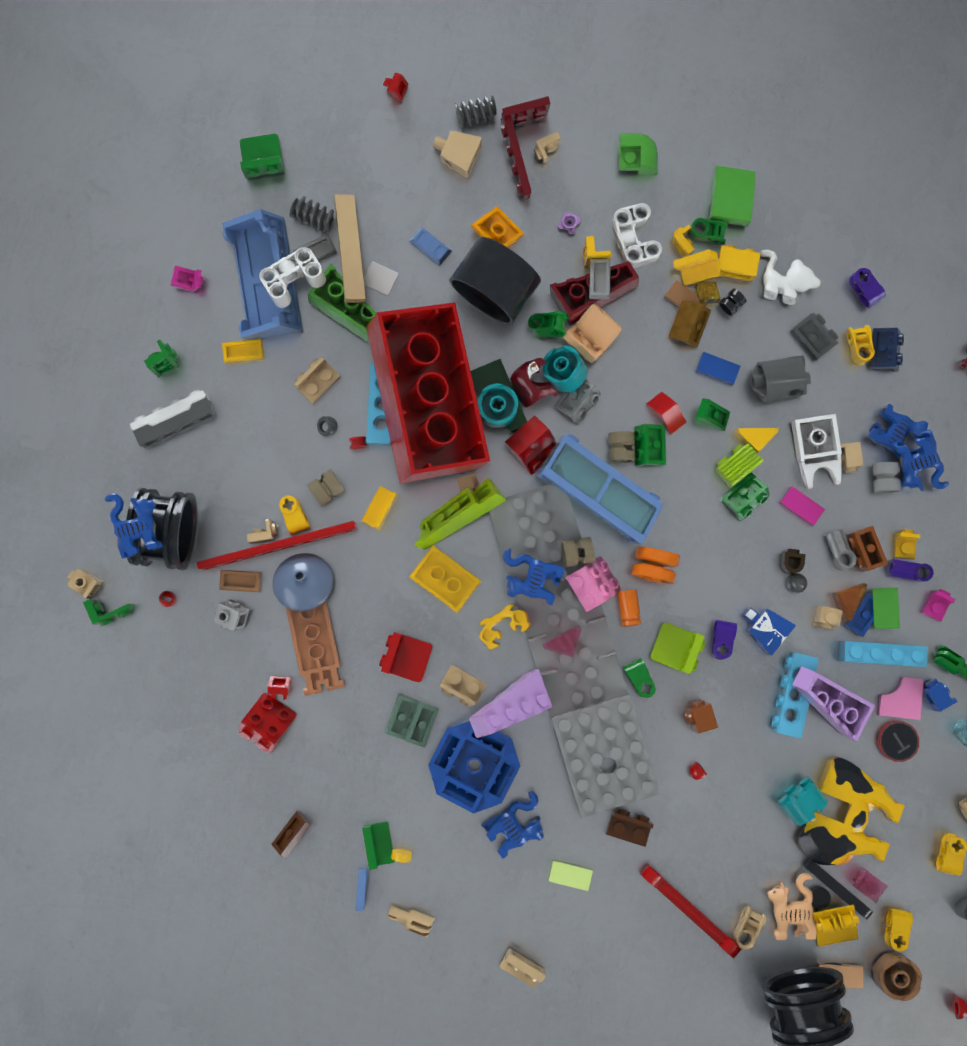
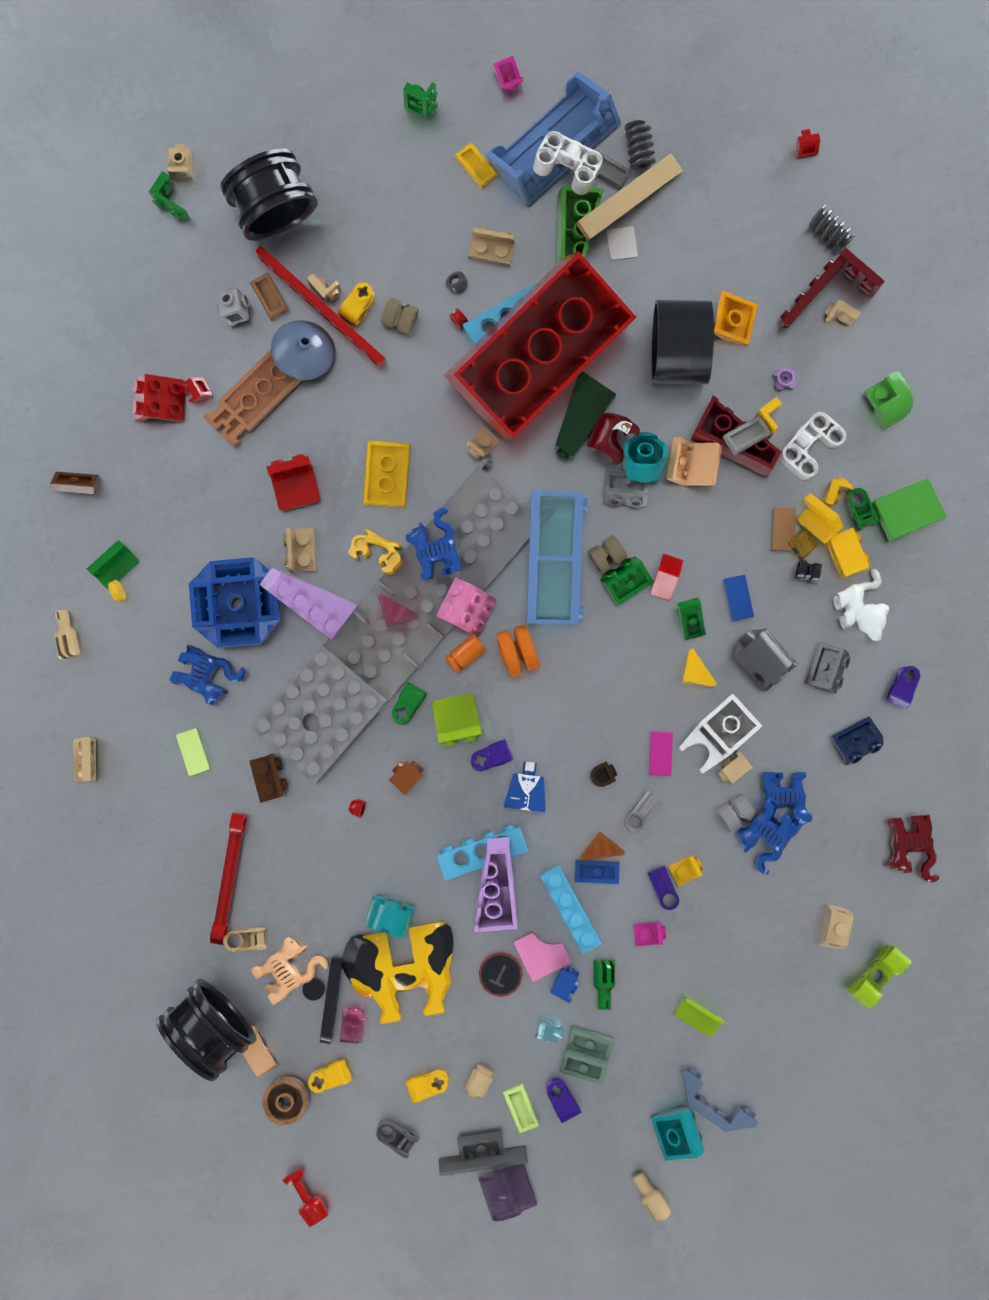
camera: 60 degrees right, 0 degrees up
blue animal [105,493,163,559] -> none
dark grey piece [130,390,217,448] -> none
red hinge [159,591,176,607] -> none
green bracket [240,133,284,178] -> none
medium blue tile [355,869,367,911] -> none
yellow panel [361,486,398,531] -> none
sand green slope [384,694,439,748] -> none
medium blue tile [409,227,452,266] -> none
lime wedge [415,478,506,550] -> none
tan torso [433,131,482,178] -> none
teal brick [477,383,518,428] -> none
red slope [505,415,557,475] -> none
green piece [528,311,568,338] -> none
dark tan wheel [561,537,595,567] -> none
pearl gold panel [669,300,712,347] -> none
lime brick [715,443,764,488] -> none
green bracket [722,472,770,521] -> none
dark grey piece [786,573,807,593] -> none
tan brick [813,606,843,631] -> none
yellow hinge [813,905,859,947] -> none
yellow piece [846,325,875,366] -> none
dark orange brick [847,526,888,572] -> none
bright green panel [872,588,900,629] -> none

